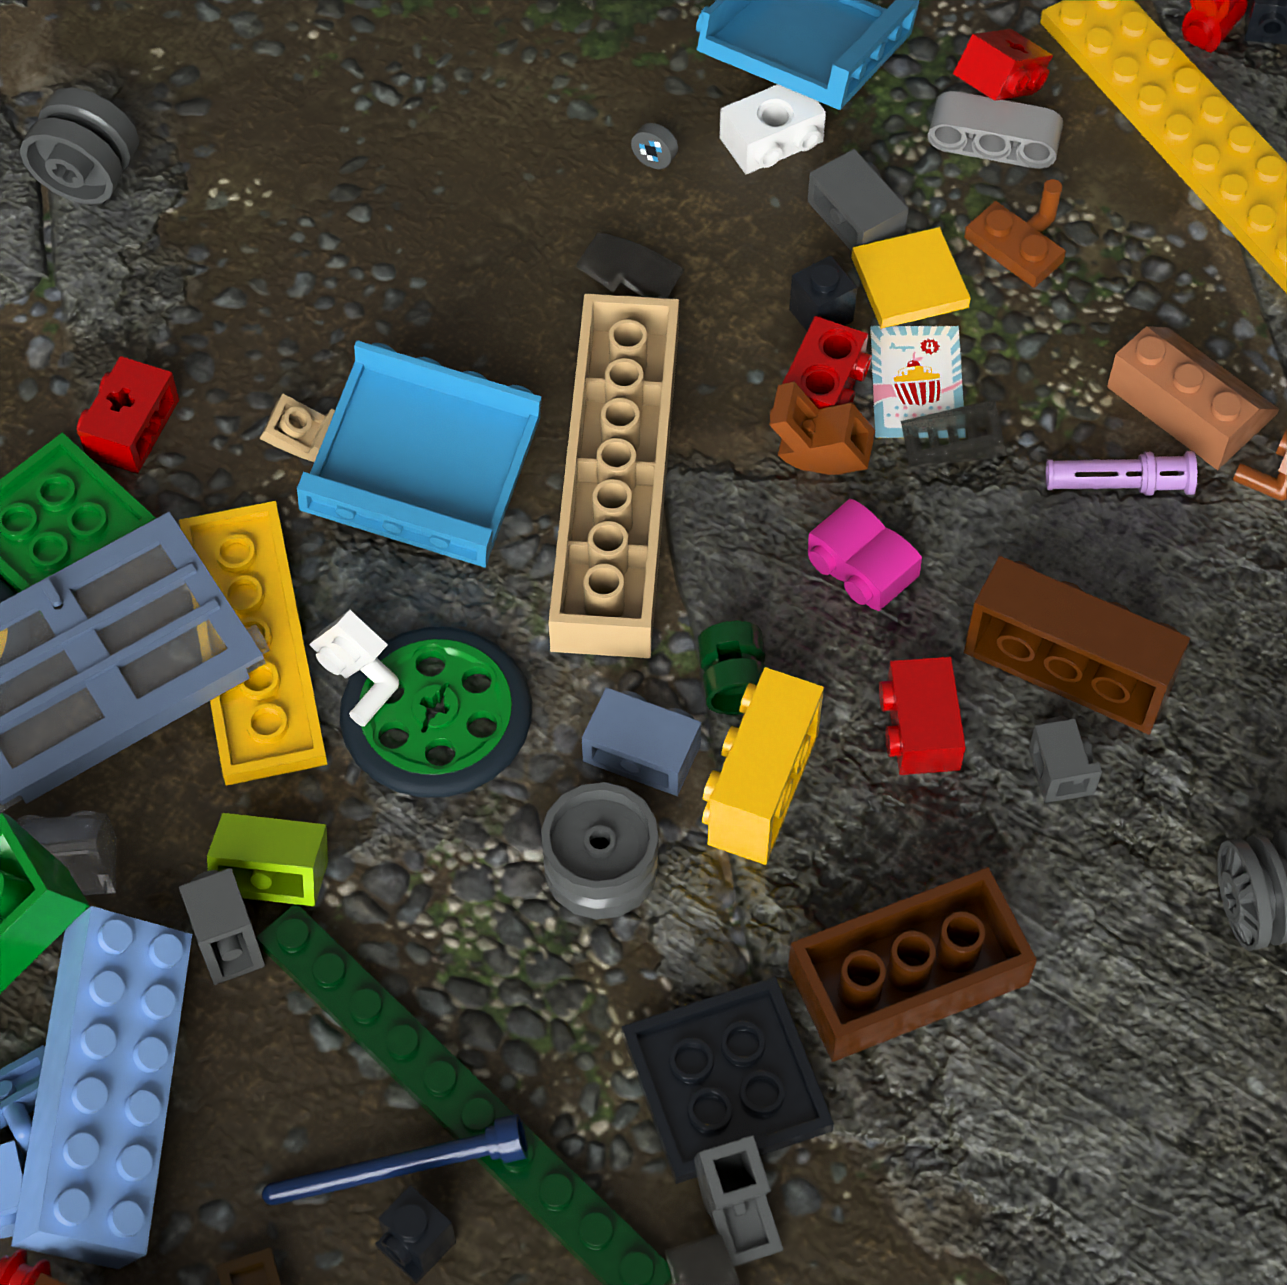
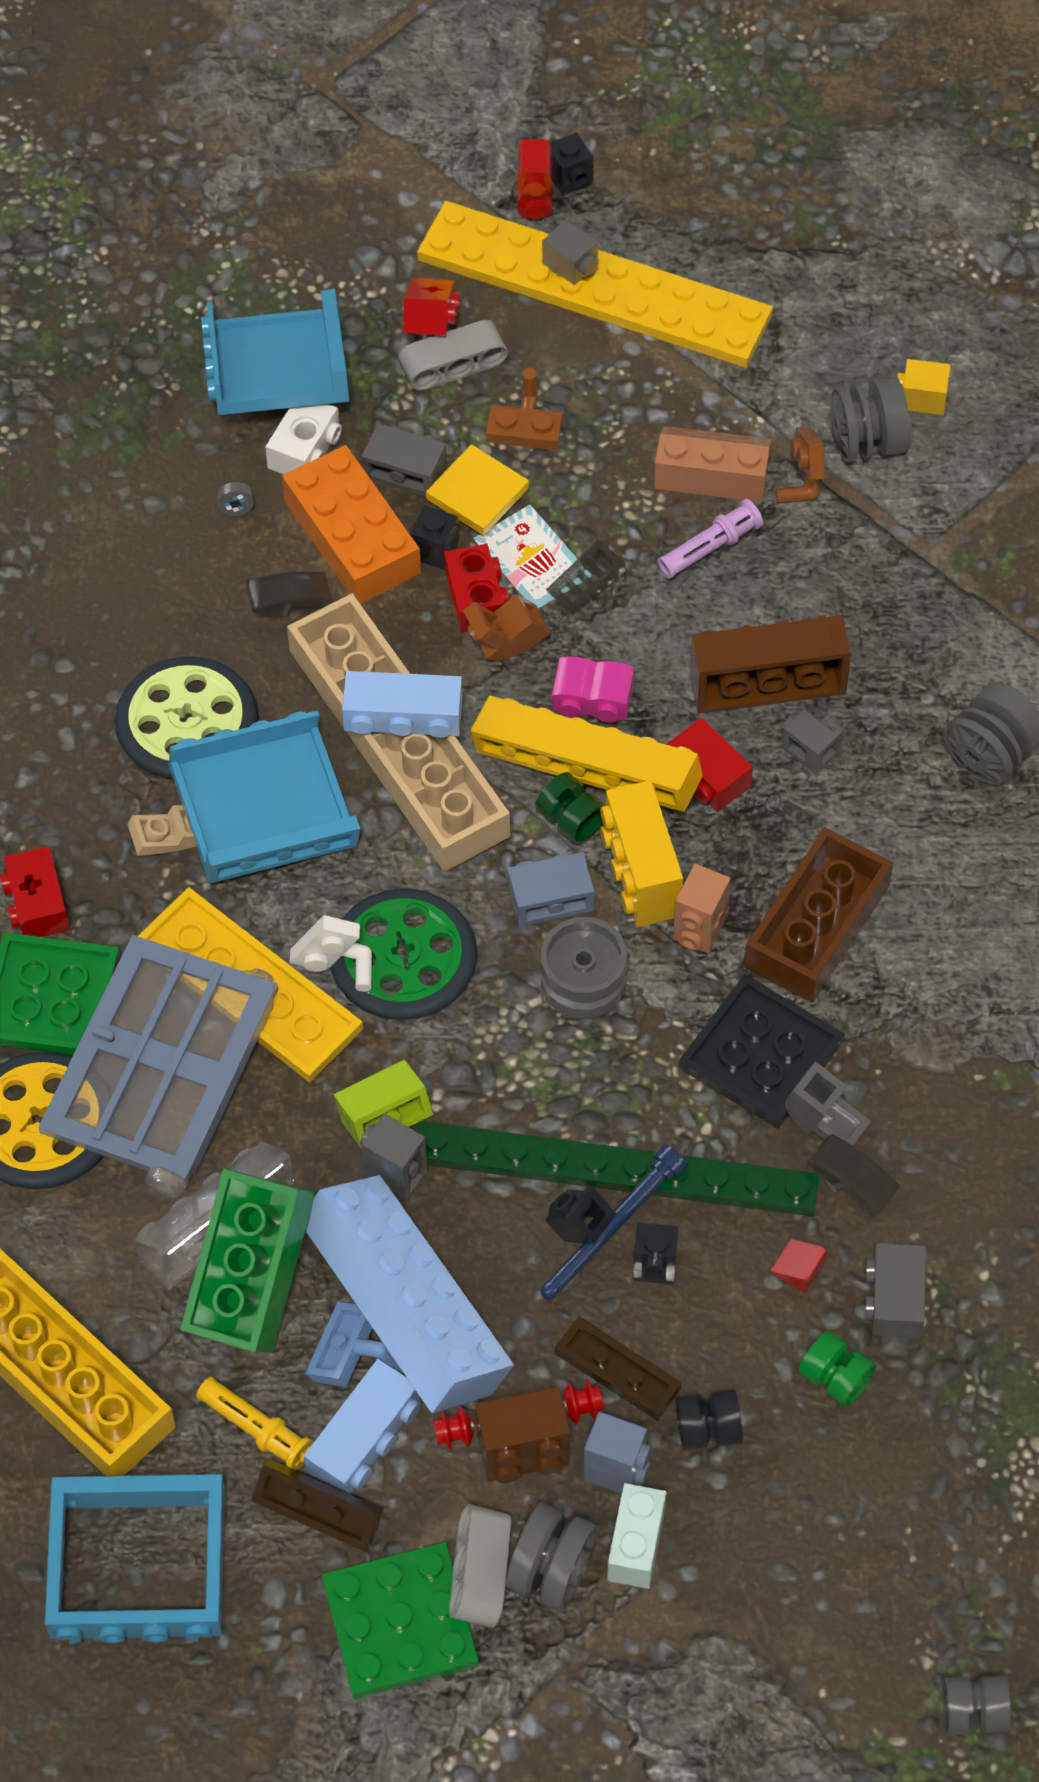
camera: 35 degrees left, 0 degrees up
none -> yellowish green wedge [114,656,258,779]
none -> orange brick [282,445,421,604]
none -> light blue brick [342,671,463,738]
none -> yellow brick [470,695,703,812]
none -> dark grey brick [542,220,599,285]
none -> black brick [545,1186,616,1245]
none -> nougat brick [673,863,731,953]

